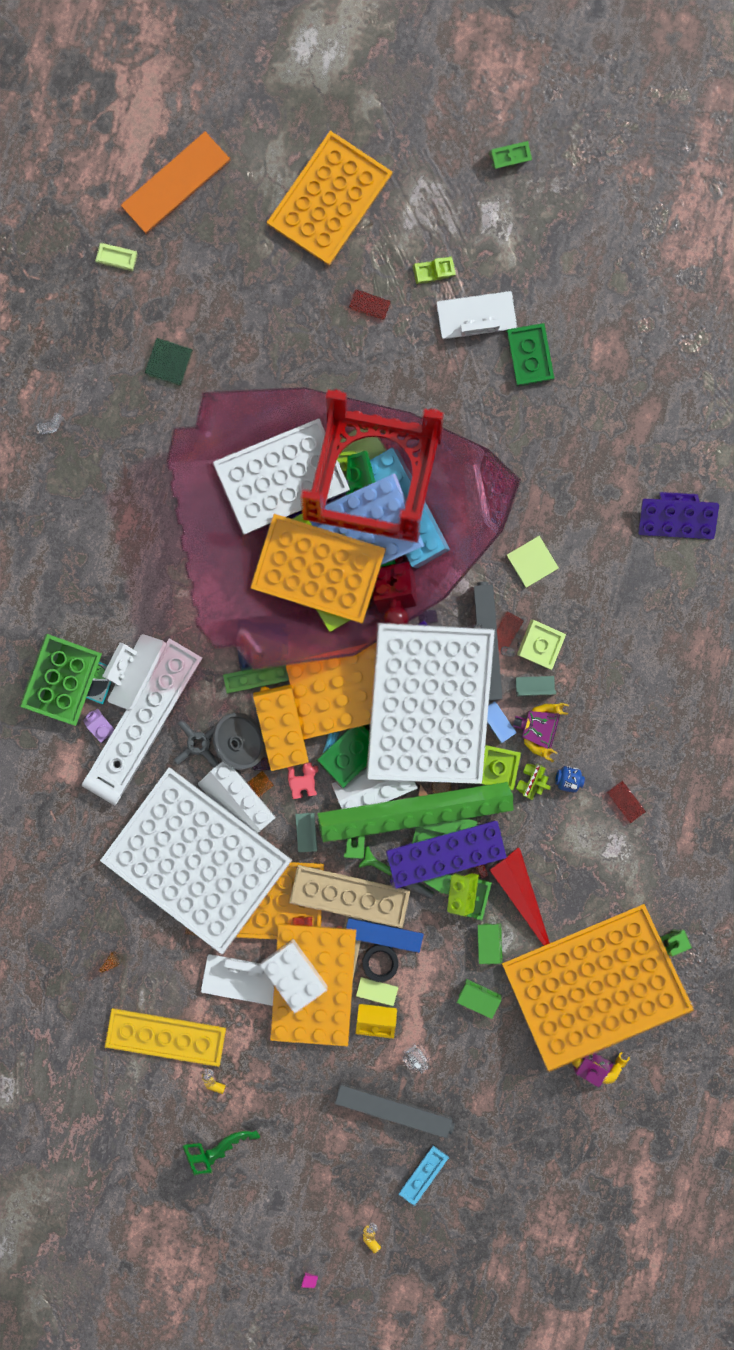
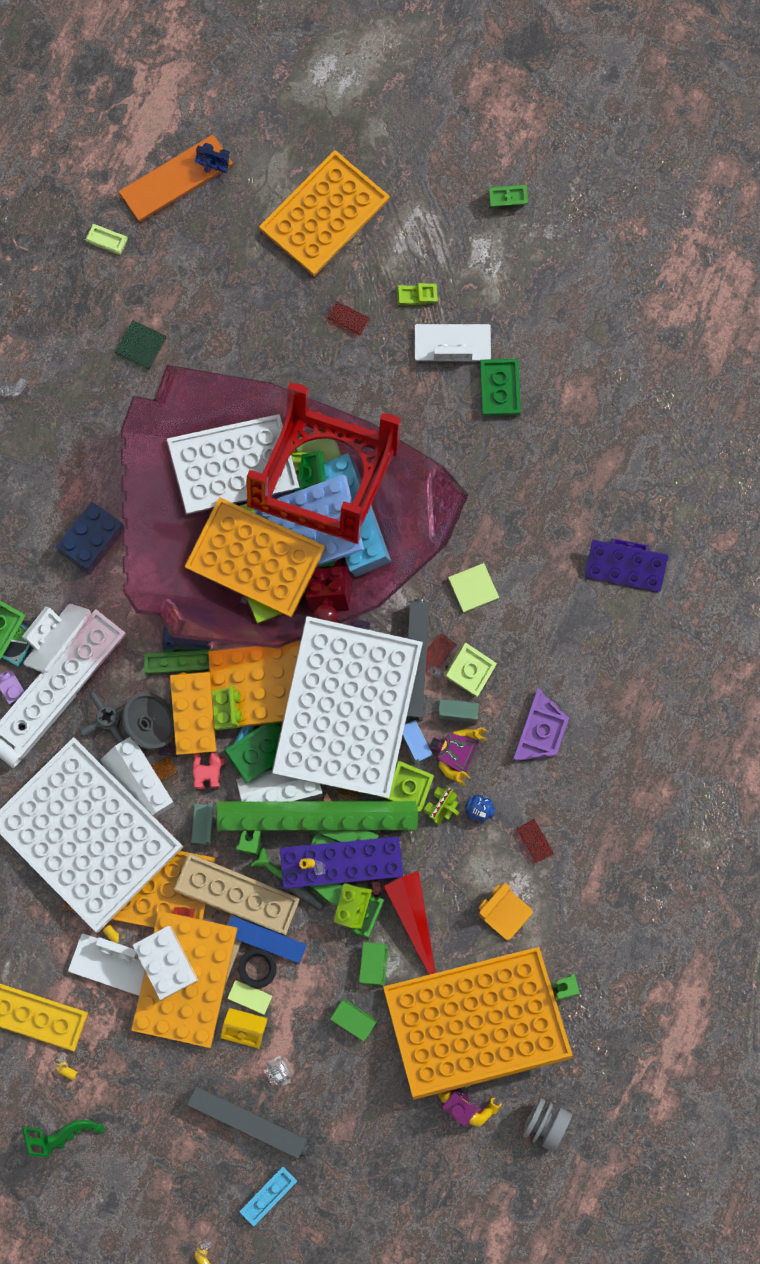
camera: 10 degrees right, 10 degrees down
none -> dark blue brick [56,502,125,575]
none -> arm [103,925,132,945]
none -> clear blue hips [195,143,230,173]
none -> lime bracket [212,685,242,730]
none -> arm [299,858,326,875]
none -> light orange bracket [478,883,533,940]
none -> medium lavender wing [513,689,569,761]
none -> light grey wheel [522,1098,572,1153]

